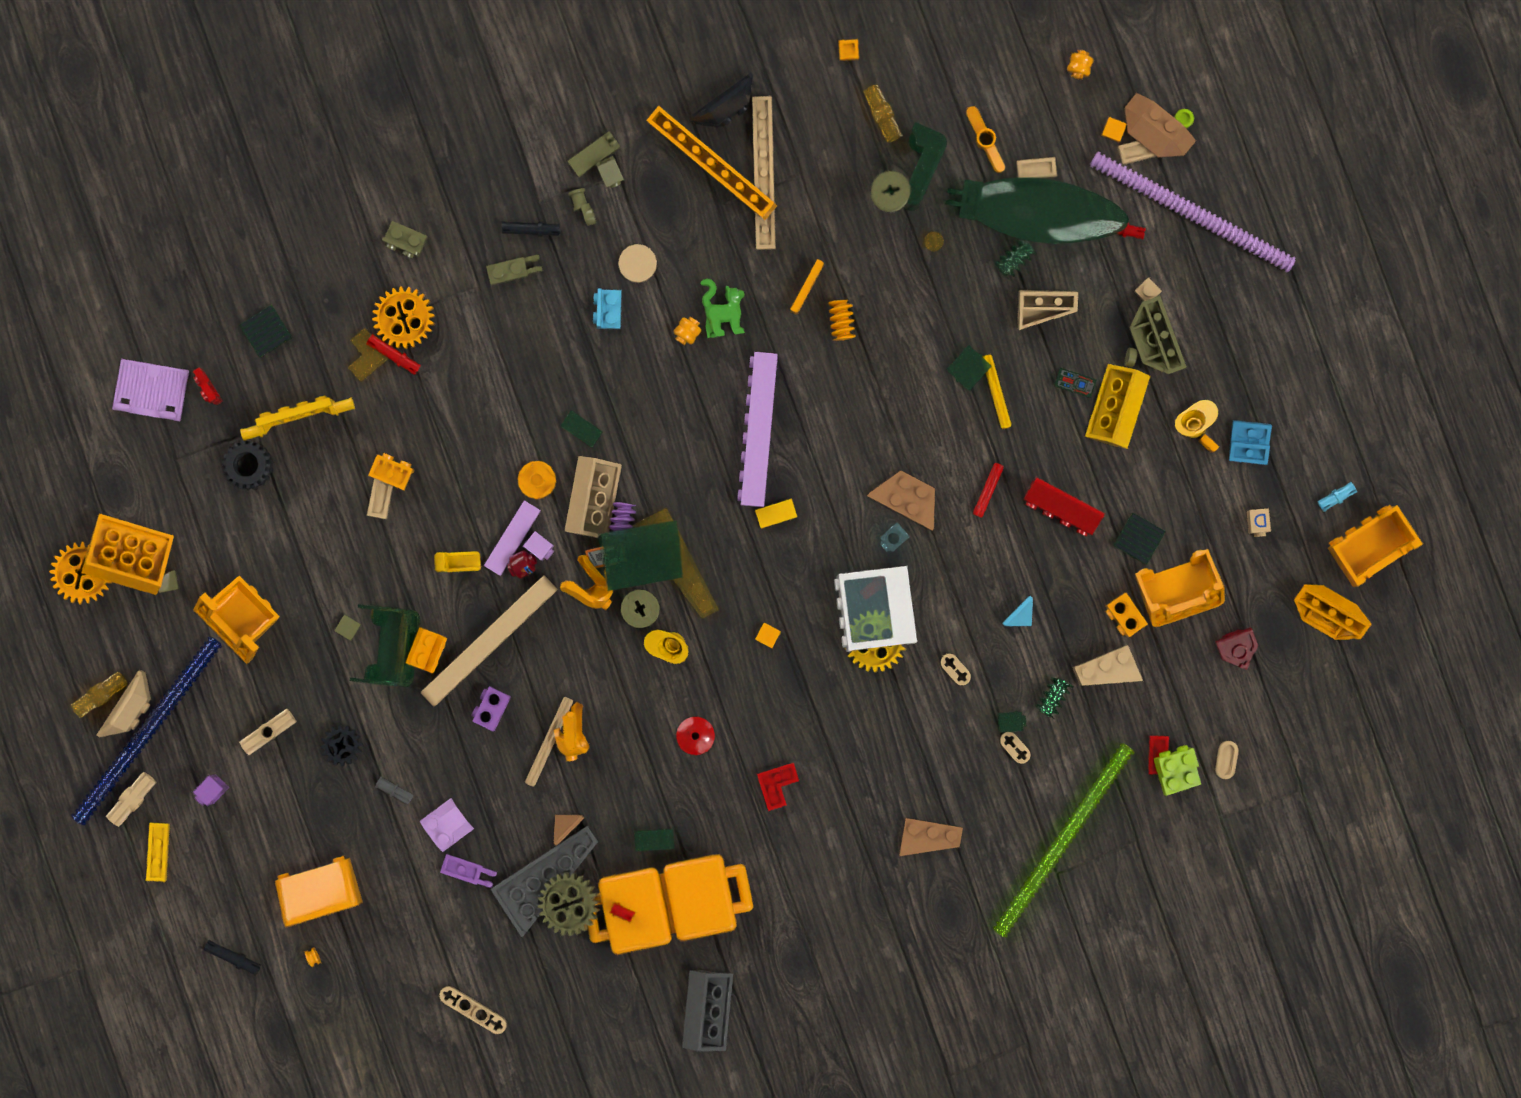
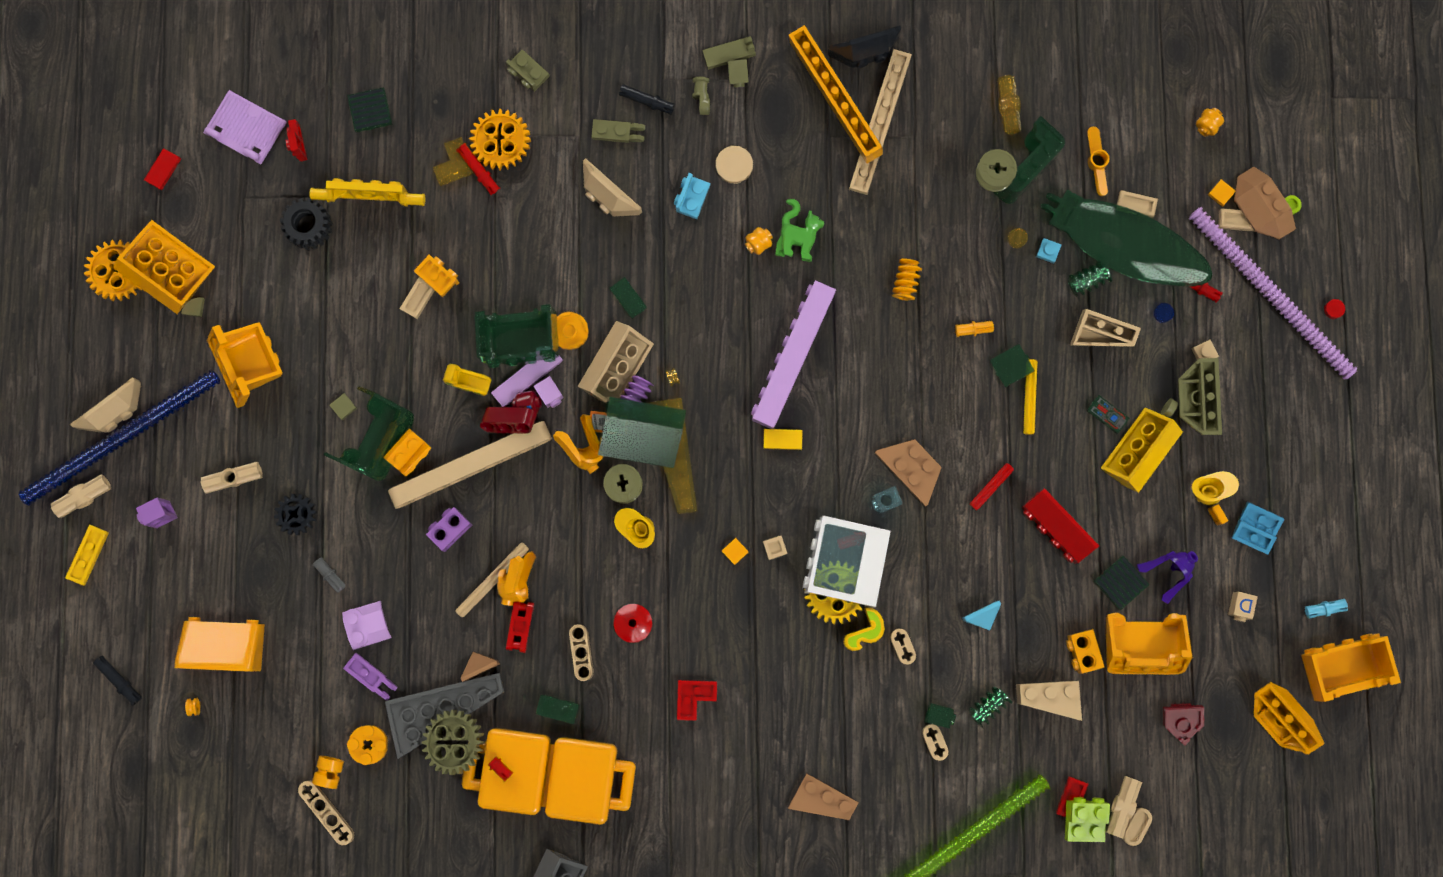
camera: 20 degrees right, 5 degrees down
clear yellow piece [71,671,128,718] -> none
light orange tile [790,259,824,314] -> none
light orange tile [839,39,859,60] -> none
none -> red tile [144,148,181,190]
none -> light orange wheel [312,755,344,789]
none -> light orange plate [347,725,388,765]
none -> clear green windscreen [475,304,559,368]
none -> dark red beam [480,407,537,434]
none -> red plate [506,602,534,653]
none -> tan beam [569,625,594,681]
none -> tan wedge [583,158,642,216]
none -> clear yellow bush [665,368,680,387]
none -> tan plate [763,536,787,560]
none -> animal [843,608,885,651]
none -> light orange axle [955,321,994,337]
none -> medium azure plate [1036,238,1061,264]
none -> tan piece [1105,776,1142,839]
none -> dark purple piece [1136,551,1198,604]
none -> clear blue tile [1154,303,1174,323]
none -> red tile [1324,299,1345,319]

